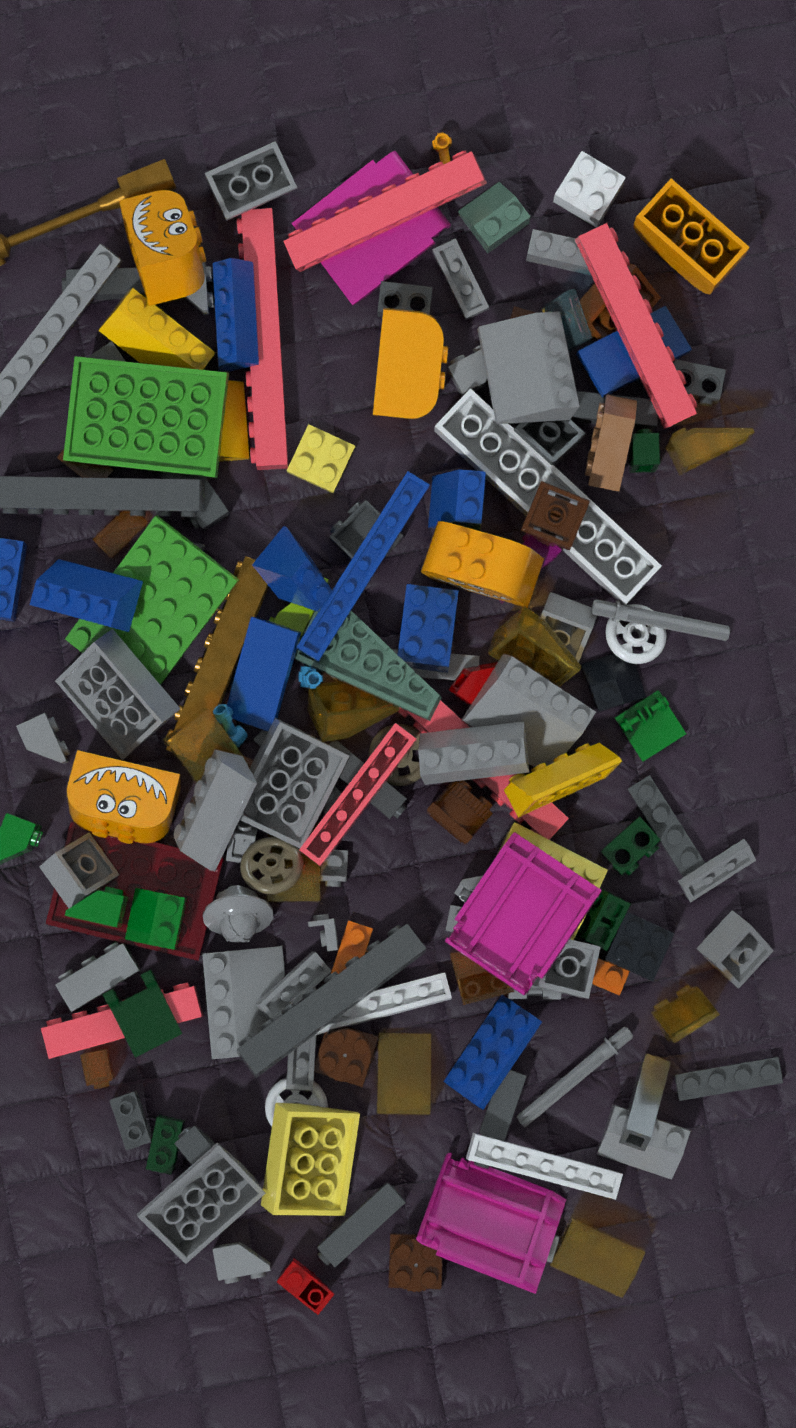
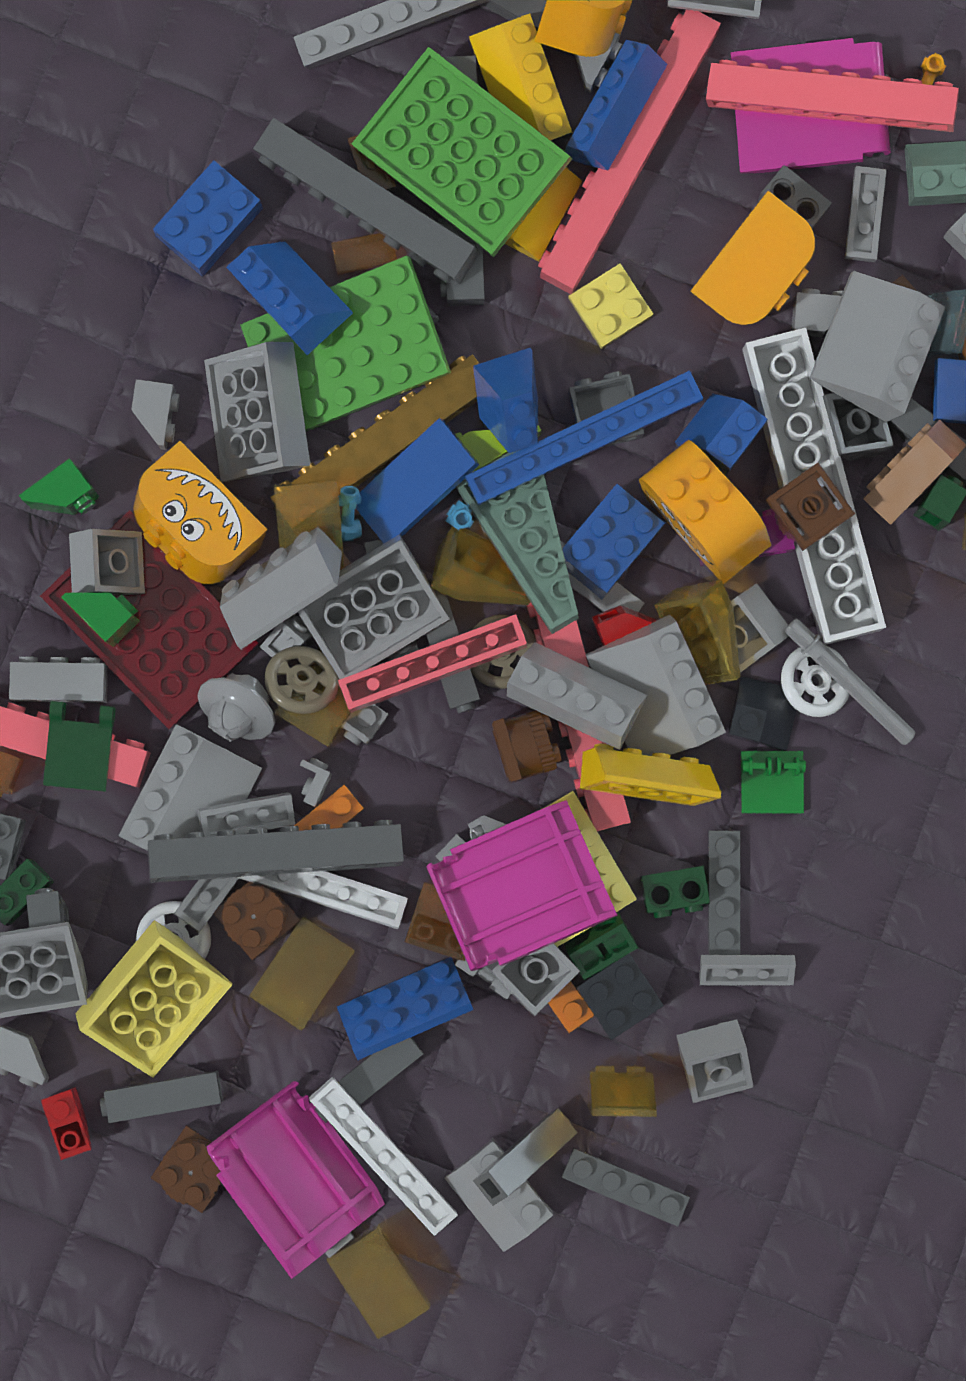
camera: 30 degrees right, 0 degrees up
green slope [125,888,187,950] -> none
light grey axle [517,1027,633,1127] -> none

